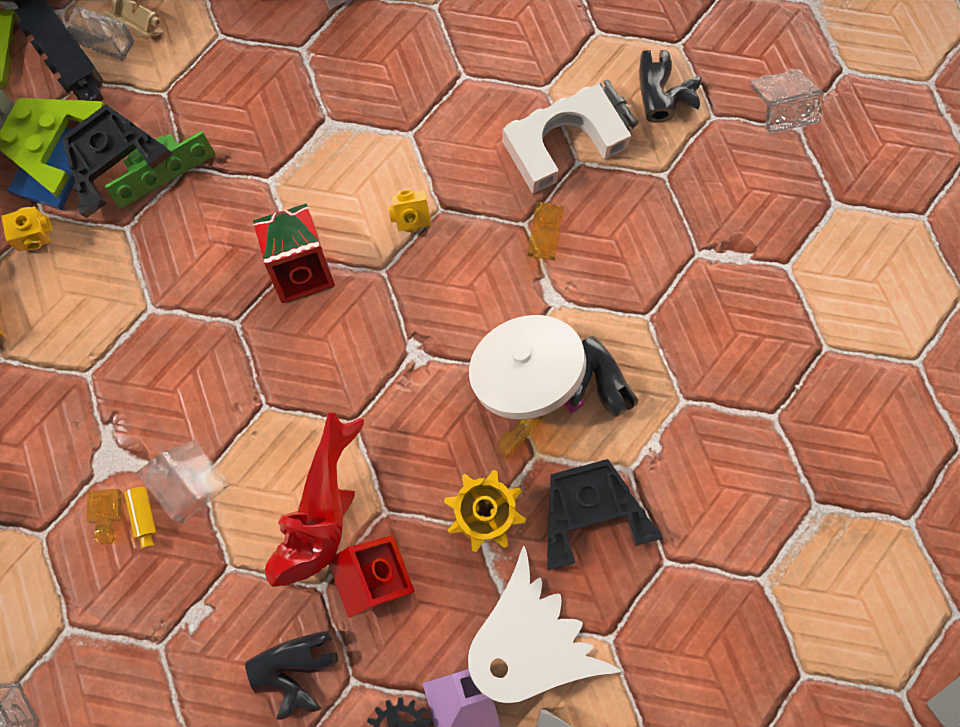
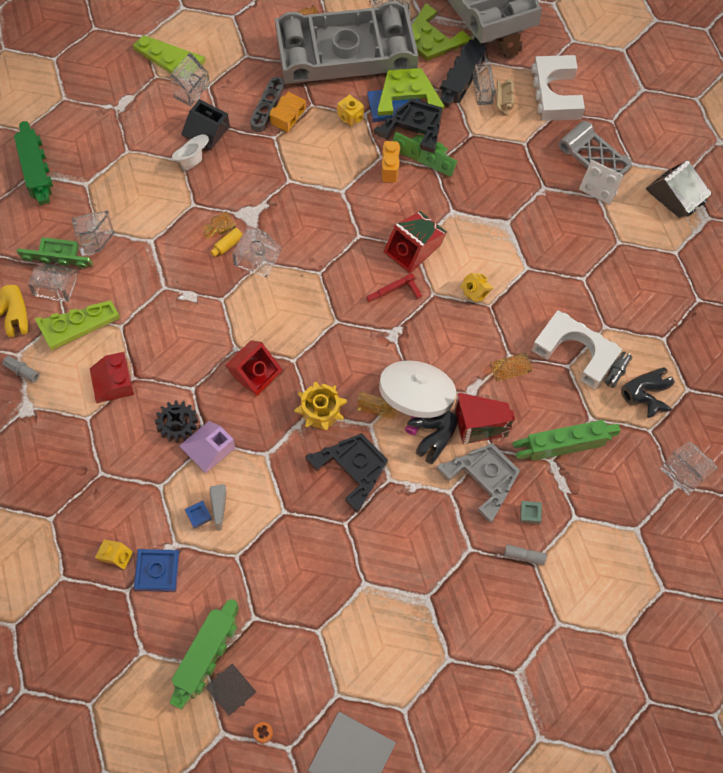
camera: 60 degrees right, 10 degrees down
black piece [245,631,339,720] -> none
red piece [265,412,364,587] -> none
white piece [468,546,621,703] -> none
none -> red piece [366,273,422,303]
none -> light orange brick [381,141,400,183]
none -> light grey wing [437,443,520,524]
none -> red slope [454,393,515,444]
none -> light grey piece [504,544,547,565]
none -> bright green hinge [513,420,621,461]
none -> sand green plate [520,501,542,524]

